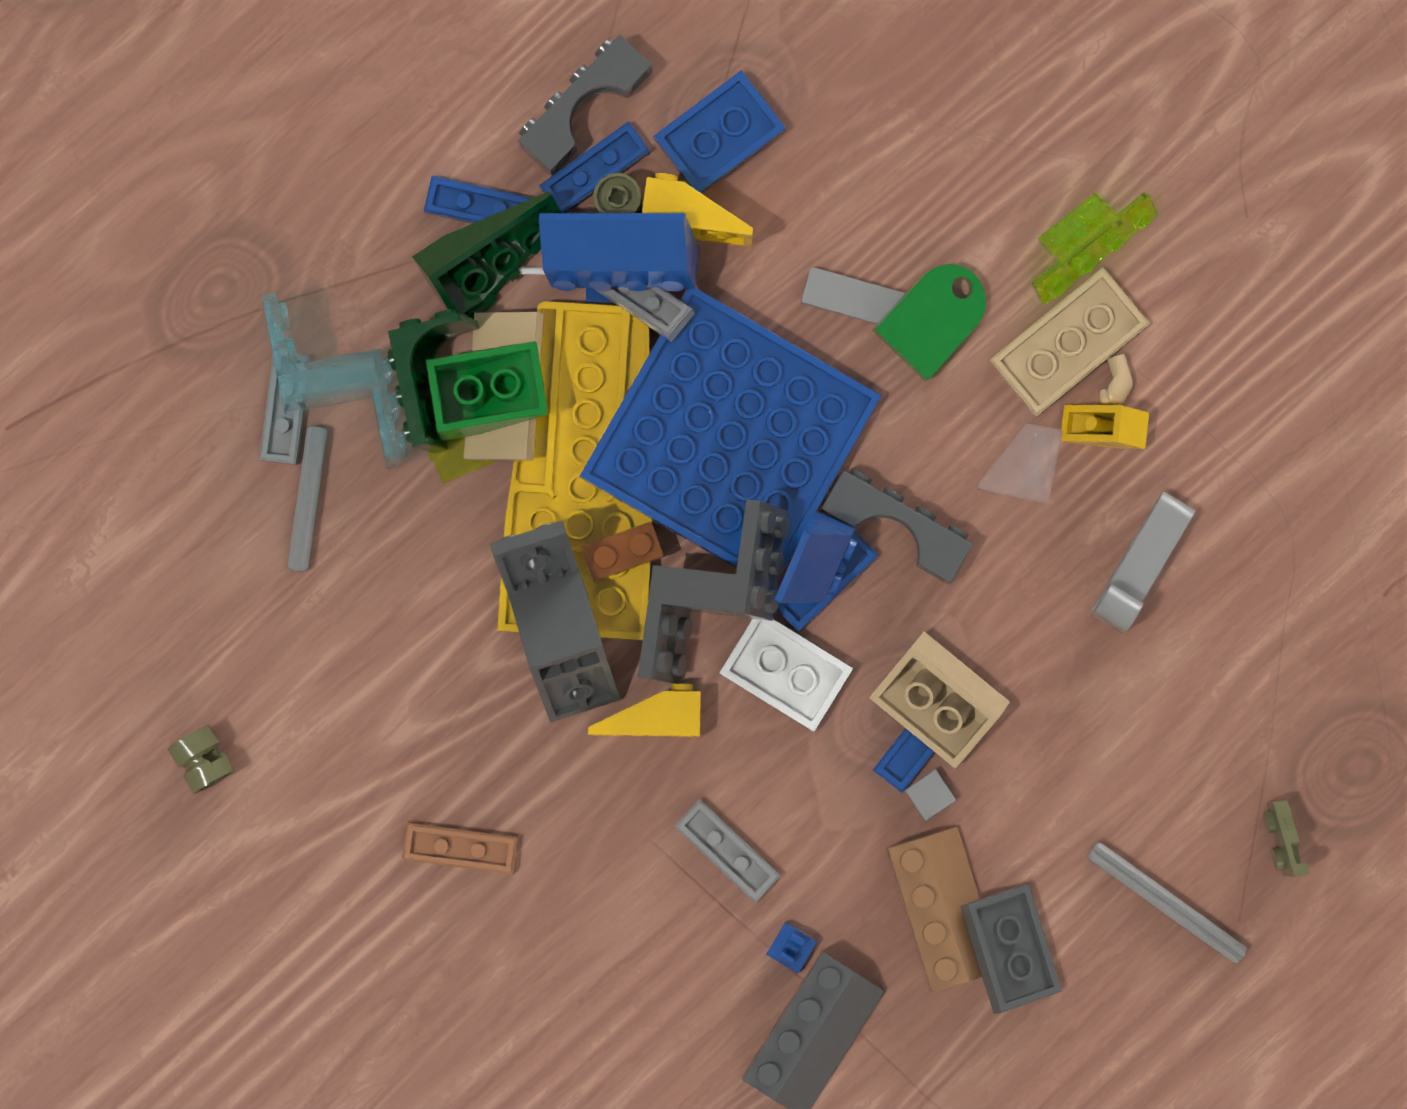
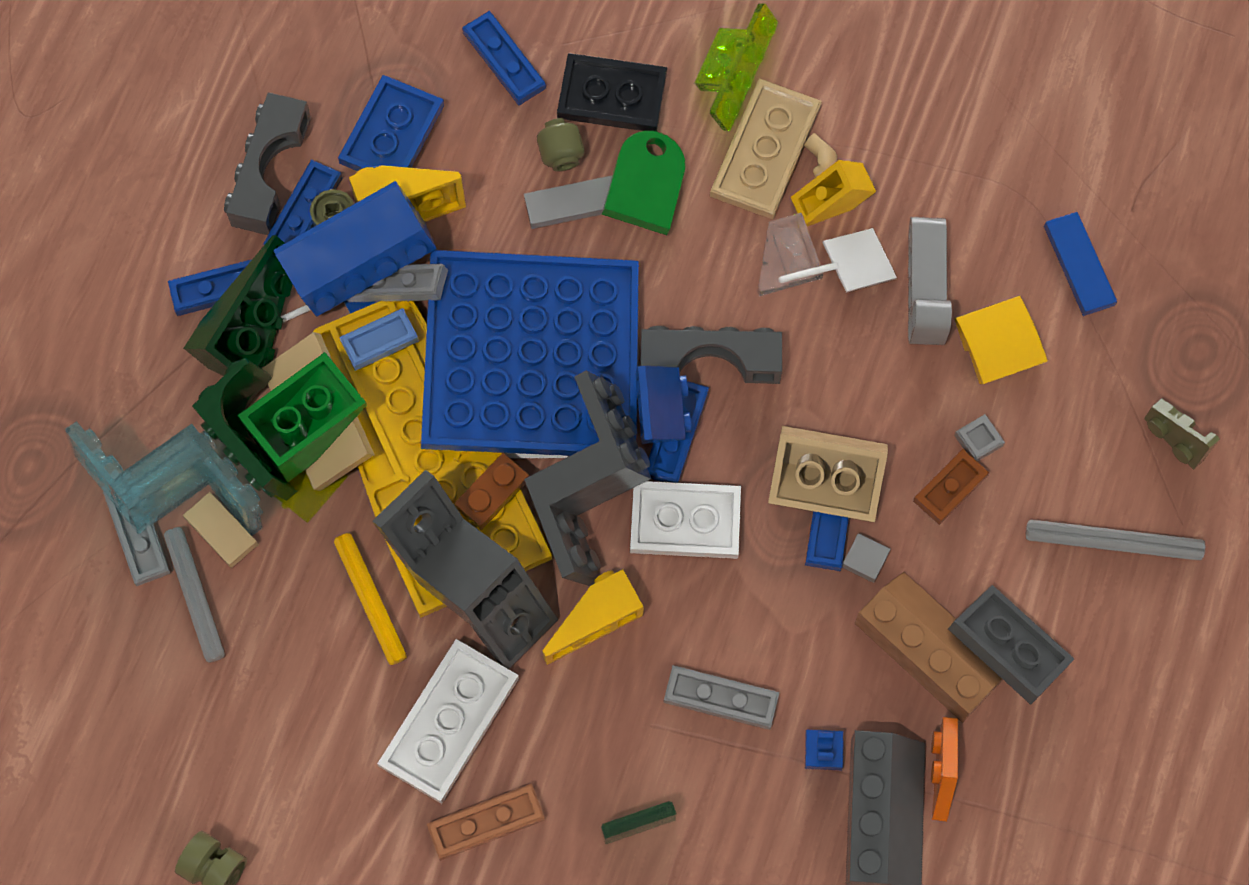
camera: 30 degrees left, 15 degrees down
none -> tan tile [183,492,258,568]
none -> yellow axle [334,533,407,665]
none -> medium blue tile [339,308,419,371]
none -> white plate [377,639,519,804]
none -> blue tile [462,10,546,106]
none -> olive head [537,118,584,172]
none -> black plate [557,53,667,132]
none -> clear green tile [601,801,677,845]
none -> white piece [778,228,897,292]
none -> dark orange plate [913,449,989,525]
none -> orange wing [931,717,958,822]
none -> yellow slope [954,296,1048,384]
none -> light grey tile [954,414,1005,462]
none -> blue tile [1044,212,1117,316]

